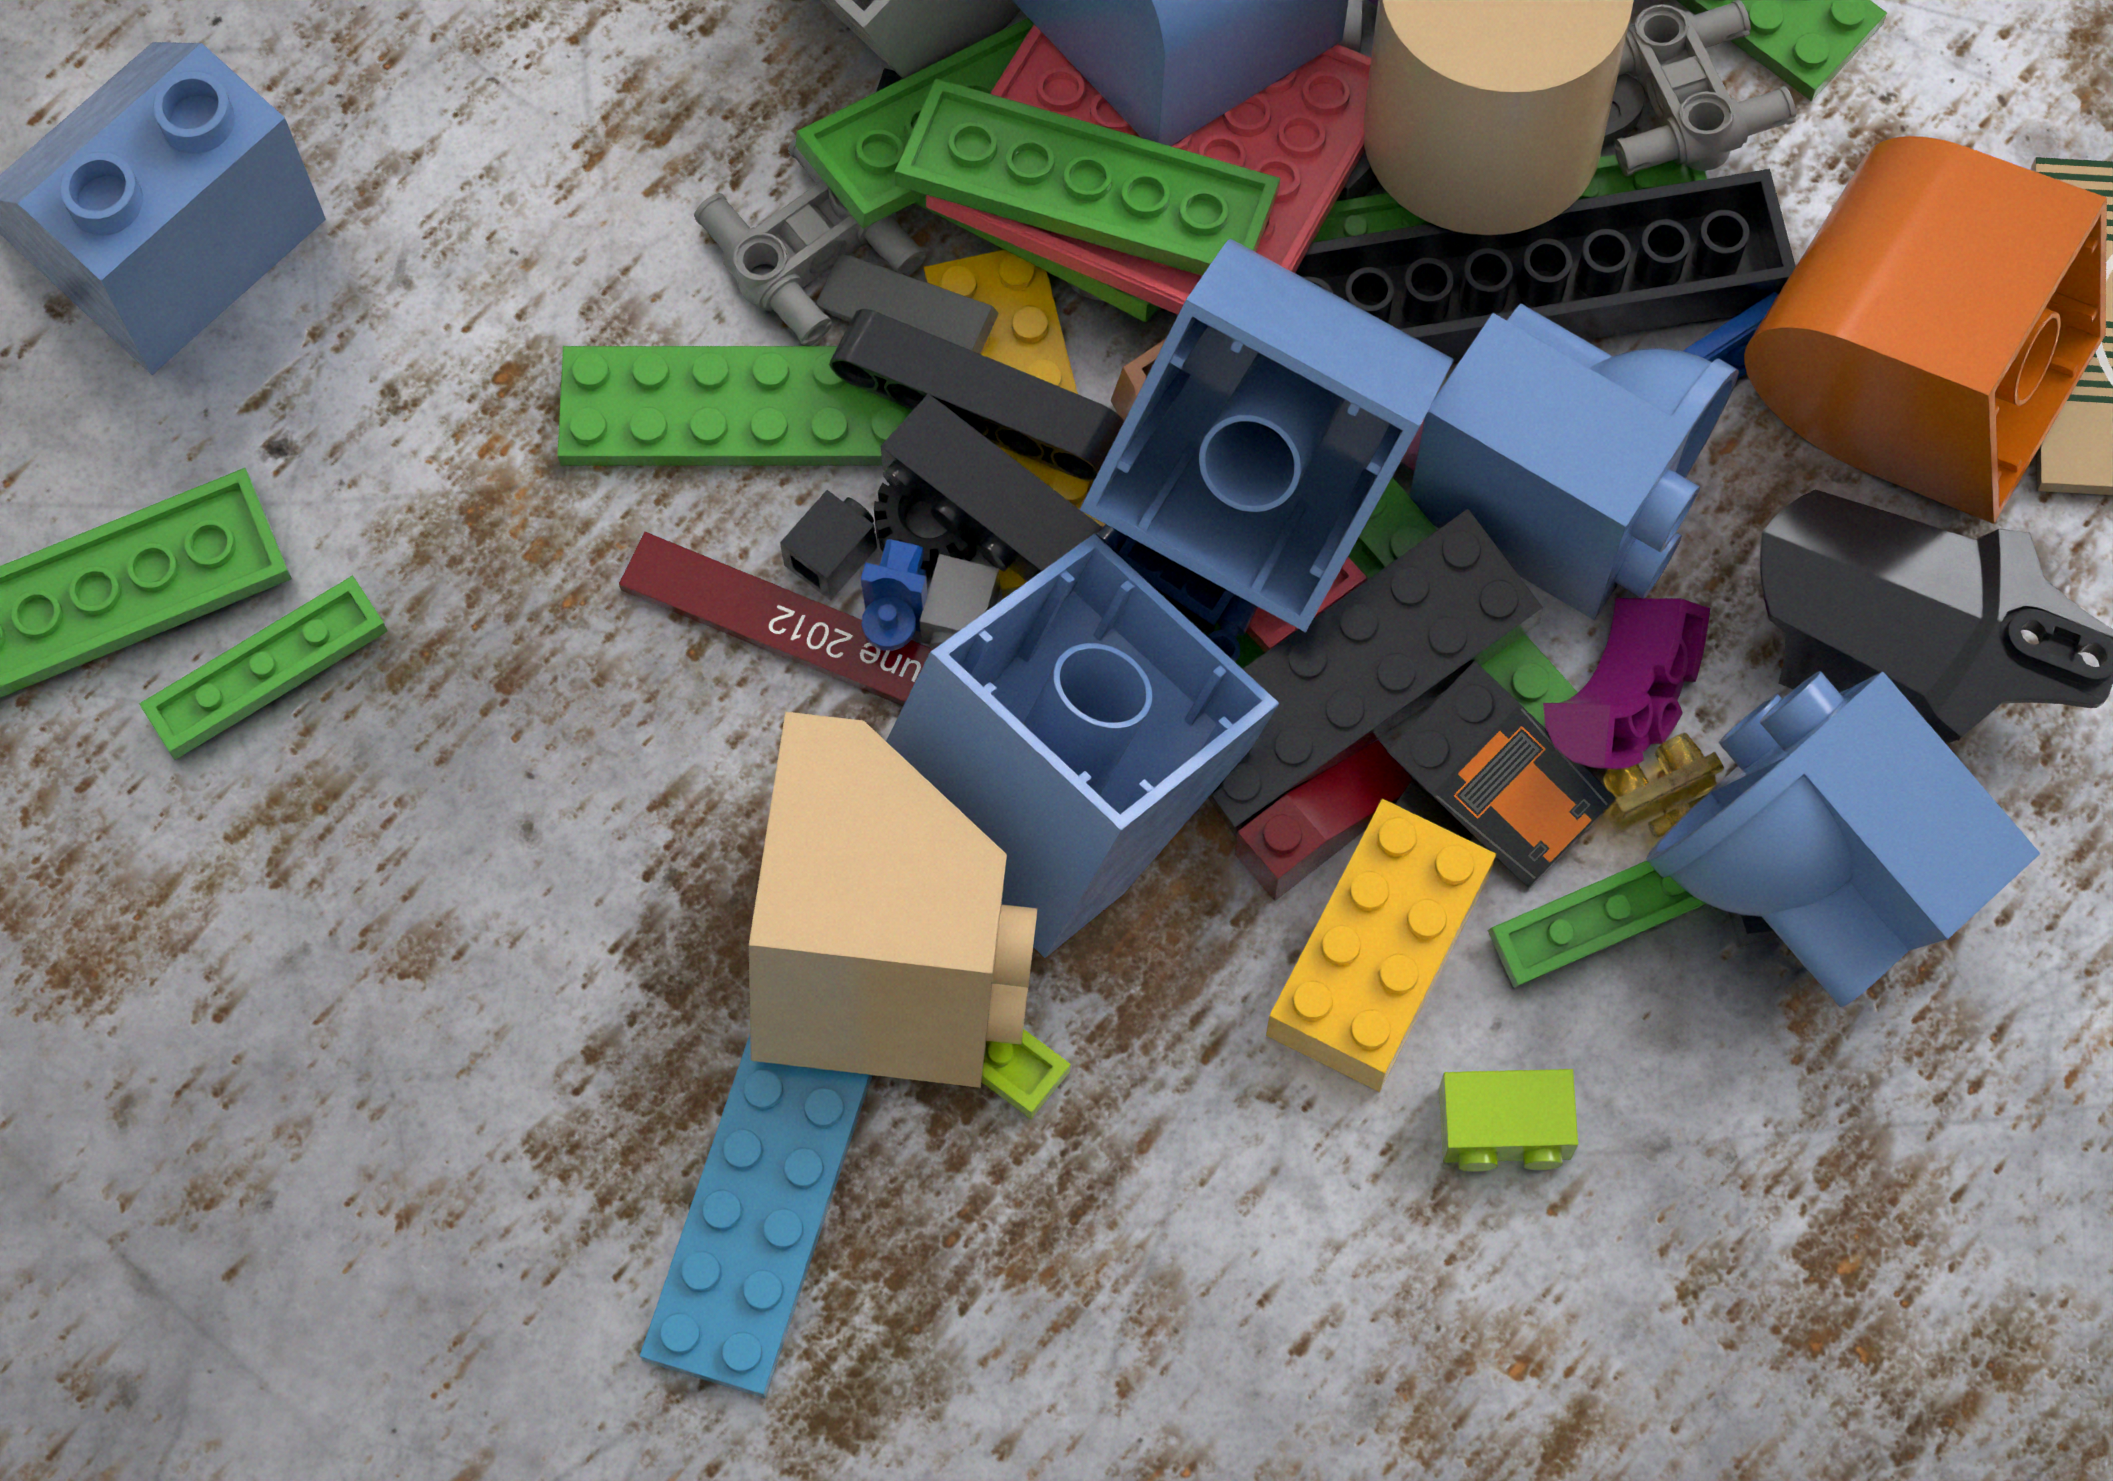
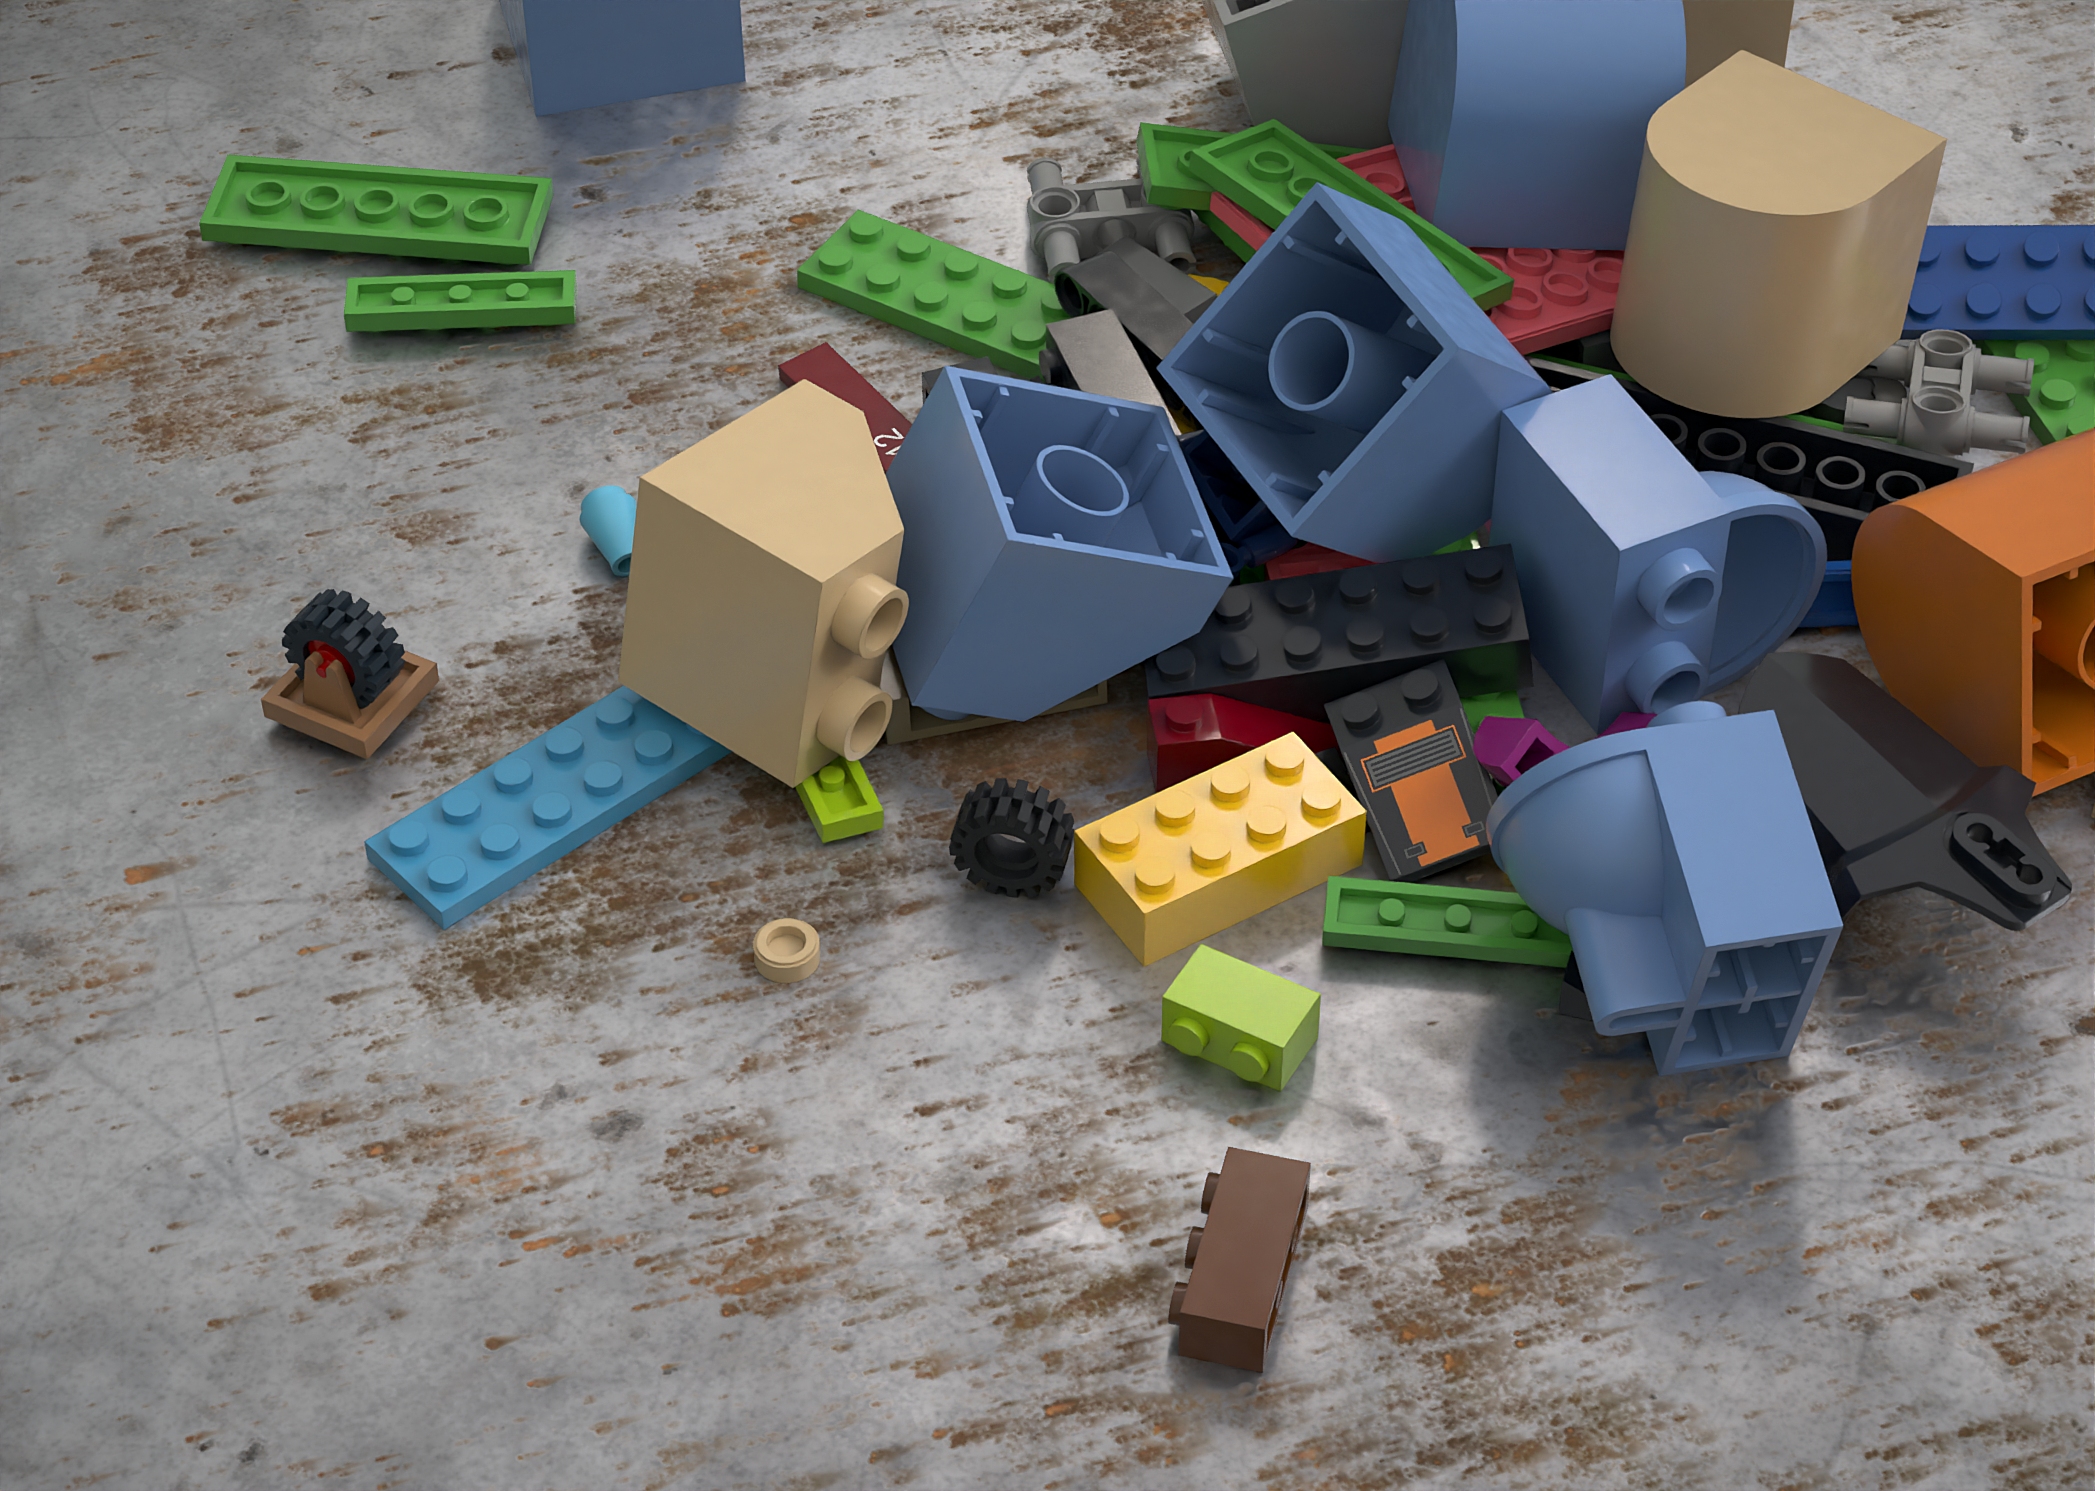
camera: 30 degrees right, 25 degrees down
none -> plate [261,589,439,759]
none -> medium azure cone [579,485,637,577]
none -> tan tile [753,918,820,983]
none -> black tyre [949,778,1076,898]
none -> reddish brown brick [1168,1147,1311,1373]

